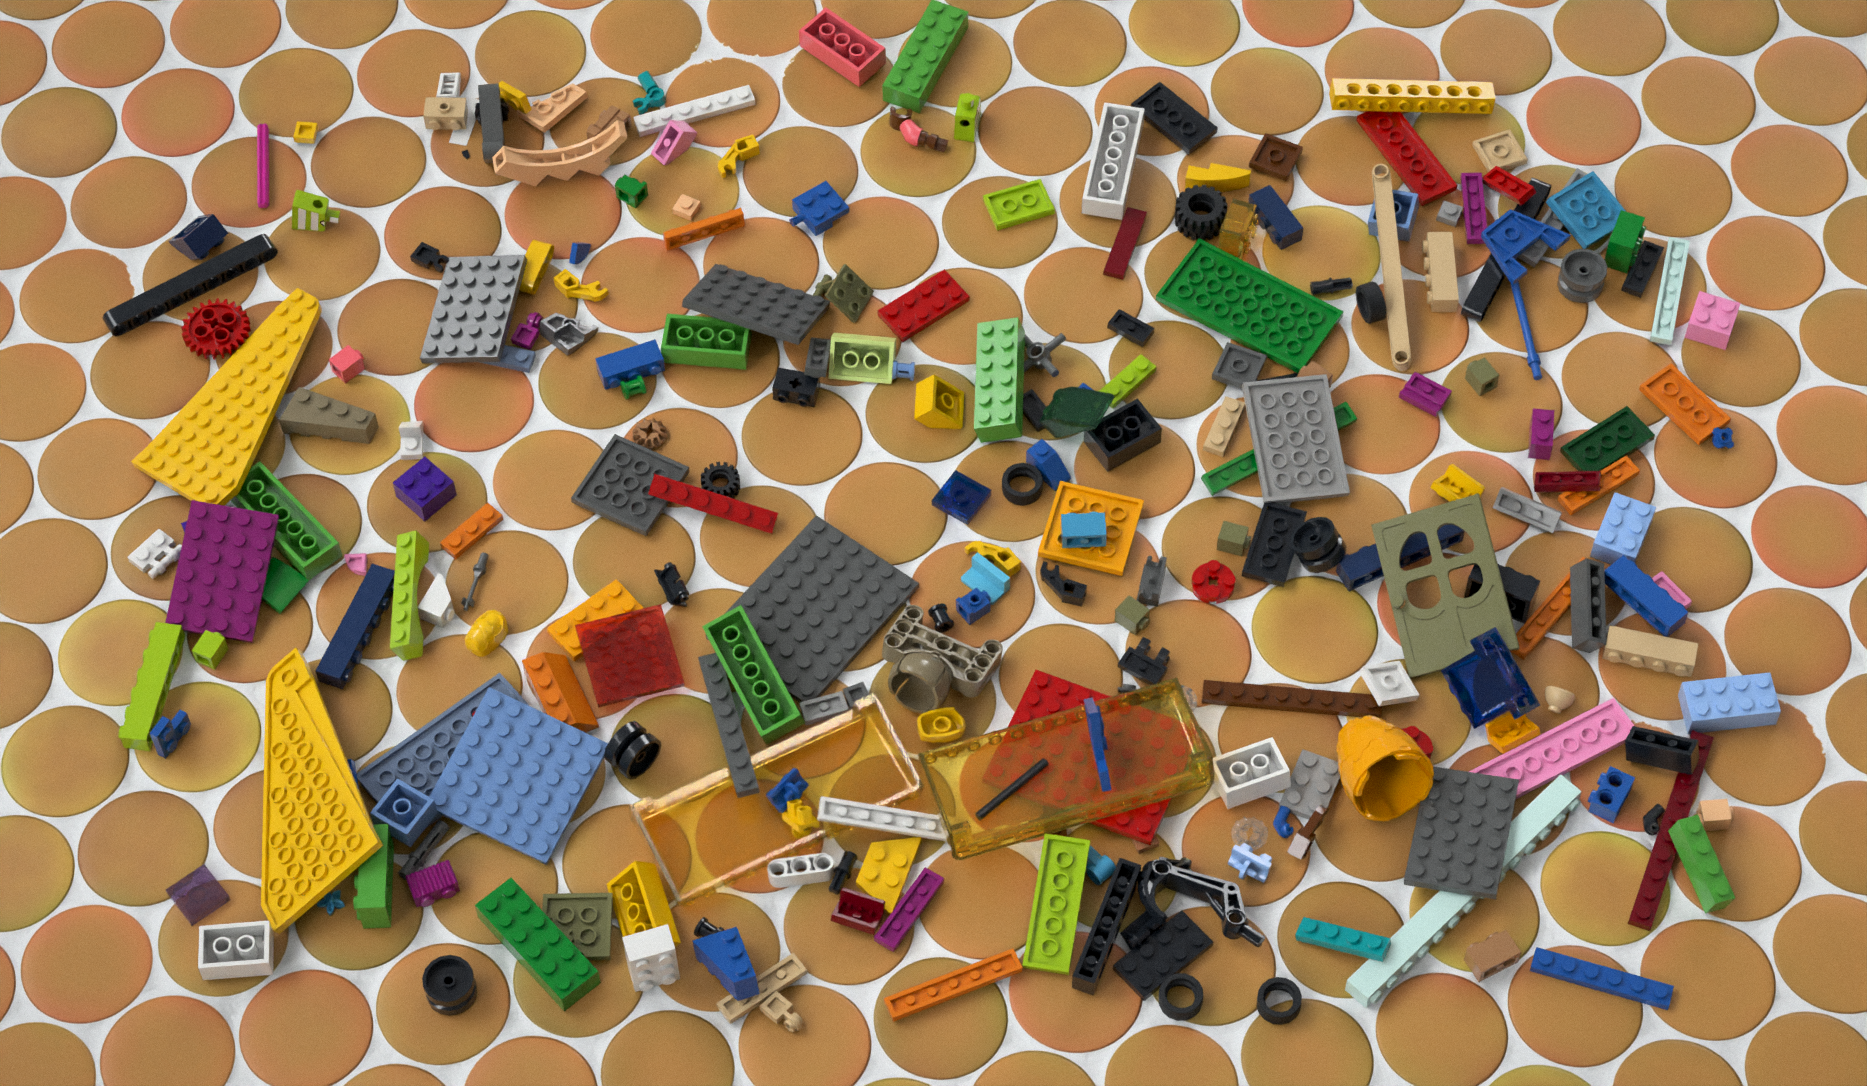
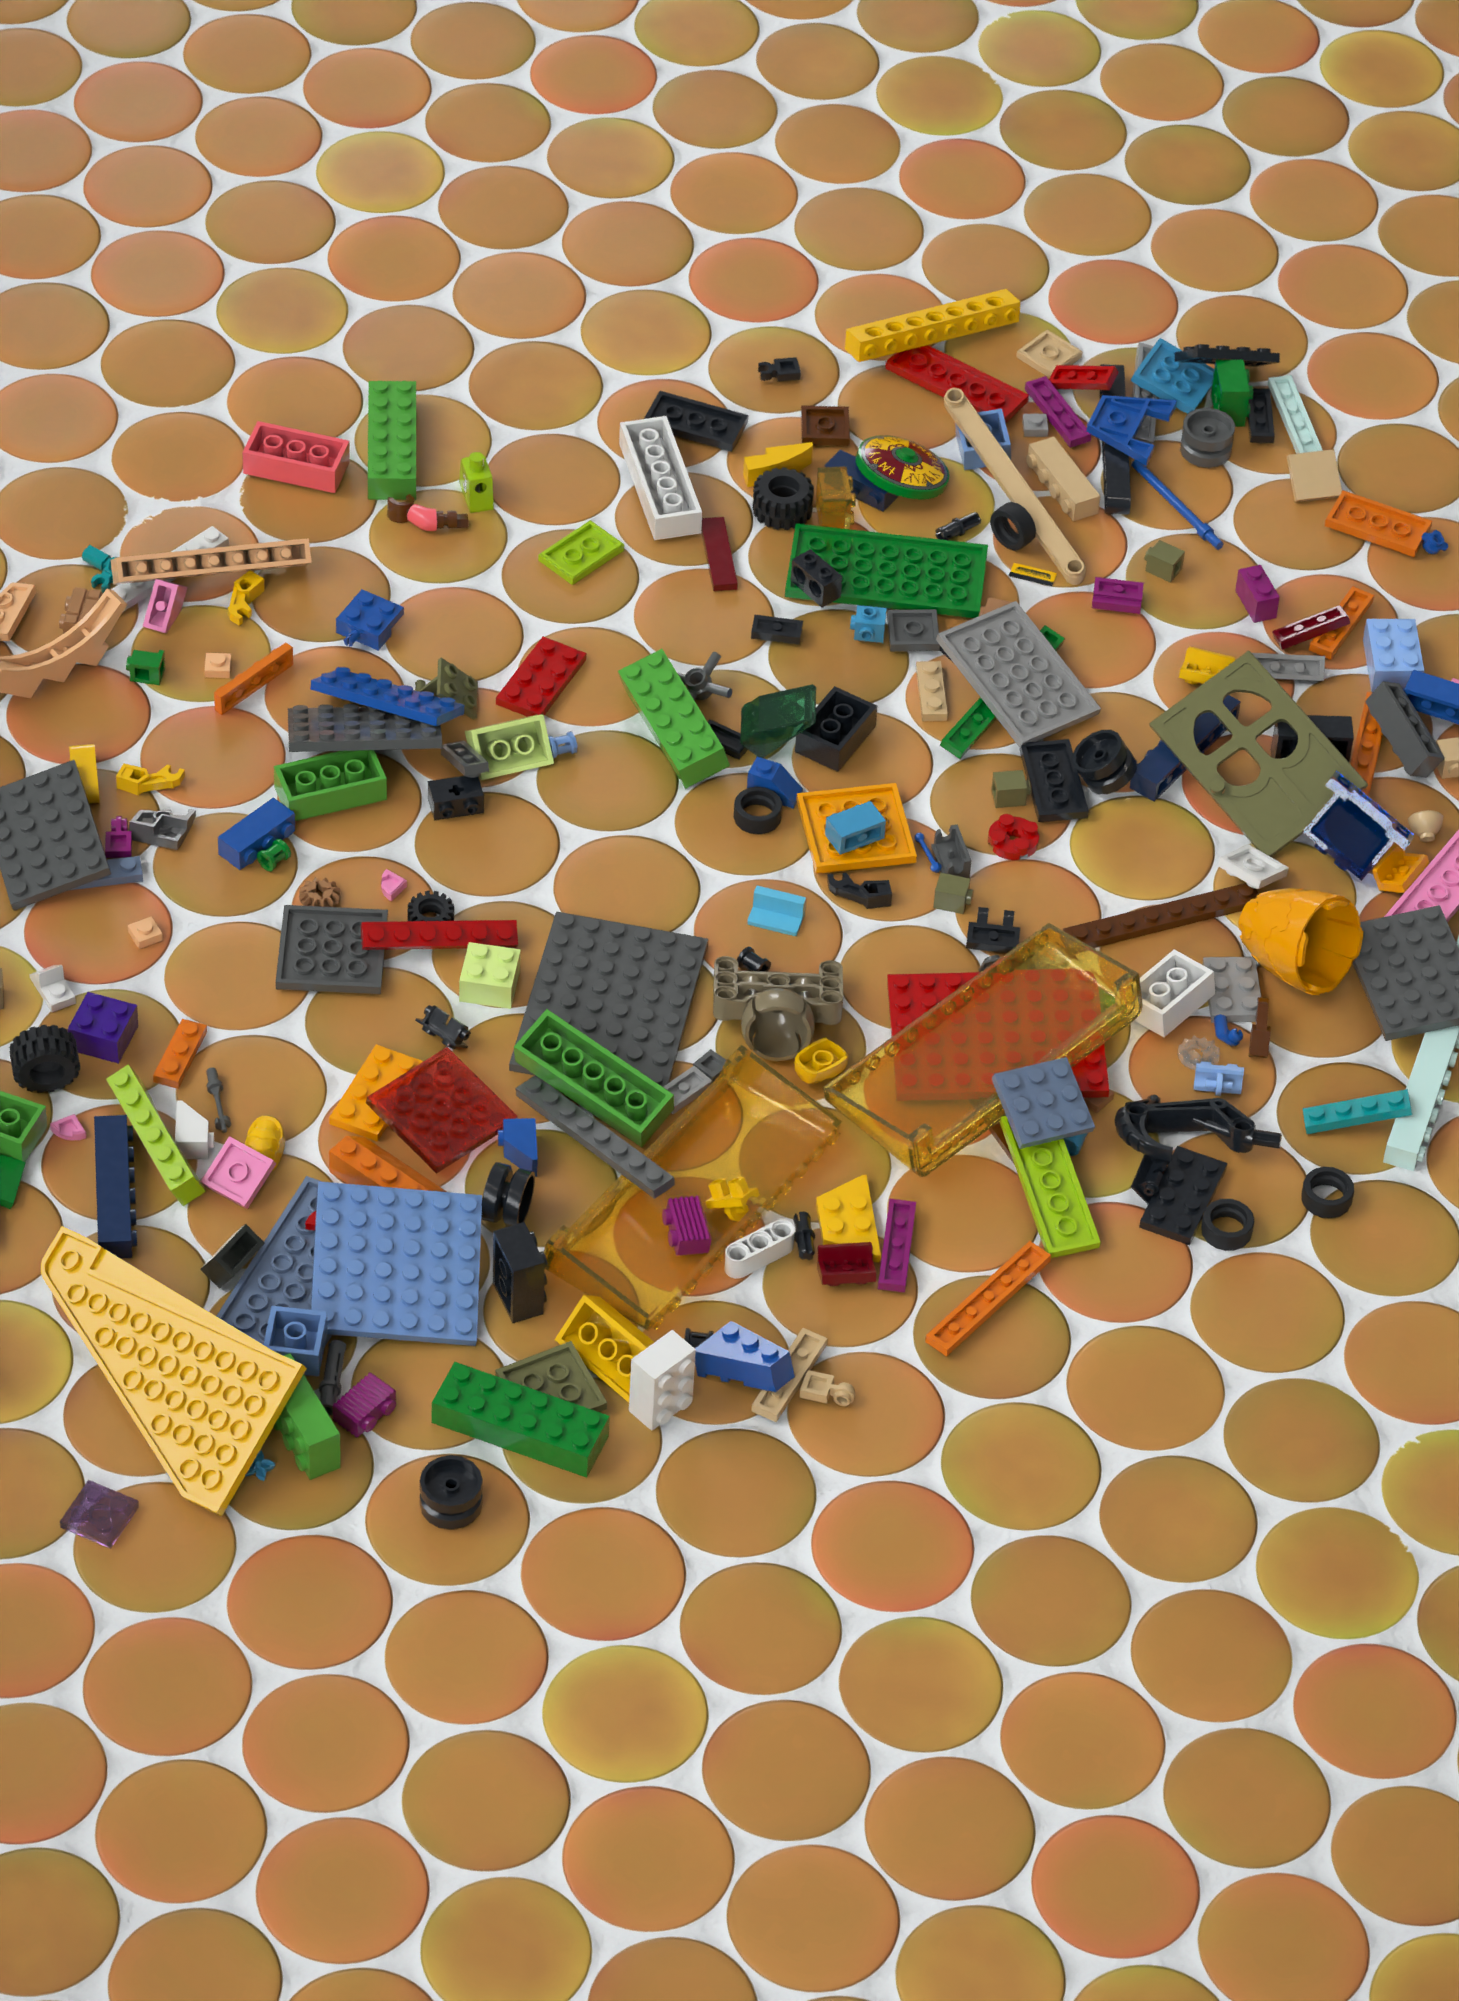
camera: 30 degrees left, 10 degrees down
white brick [198,921,274,980] -> none
blue tile [569,243,591,264] -> none
blue hips [766,768,809,813] -> none
white plate [817,796,955,842] -> none
yellow slope [914,374,964,429] -> none
clear blue plate [931,470,992,525] -> none
blue brick [956,588,991,625] -> none
yellow piece [965,541,1021,577] -> none
black bar [975,758,1049,821] -> none
black brick [1072,858,1141,995] -> none
blue wing [1084,698,1111,792] -> none
lime plate [1098,354,1156,409] -> none
dark green plate [1560,406,1655,471] -> none
bright pink brick [1685,291,1741,350] -> none
none -> black tyre [9,1025,80,1093]
none -> light nougat brick [110,538,312,585]
none -> light nougat plate [128,917,163,949]
none -> bright pink plate [200,1136,276,1209]
none -> pearl dark grey brick [200,1224,265,1289]
none -> blue plate [310,667,465,726]
none -> bright pink tile [381,869,407,901]
none -> yellowish green brick [459,942,521,1009]
none -> black brick [493,1222,548,1324]
none -> blue slope [498,1118,538,1177]
none -> magenta brick [662,1195,712,1256]
none -> black plate [758,357,801,382]
none -> black brick [791,549,842,608]
none -> dark azure brick [850,605,887,643]
none -> dish [856,435,949,500]
none -> blue hinge [915,833,942,873]
none -> sand blue plate [991,1057,1095,1149]
none -> sticker [1009,563,1057,587]
none -> black plate [1174,344,1280,367]
none -> tan tile [1287,449,1342,503]

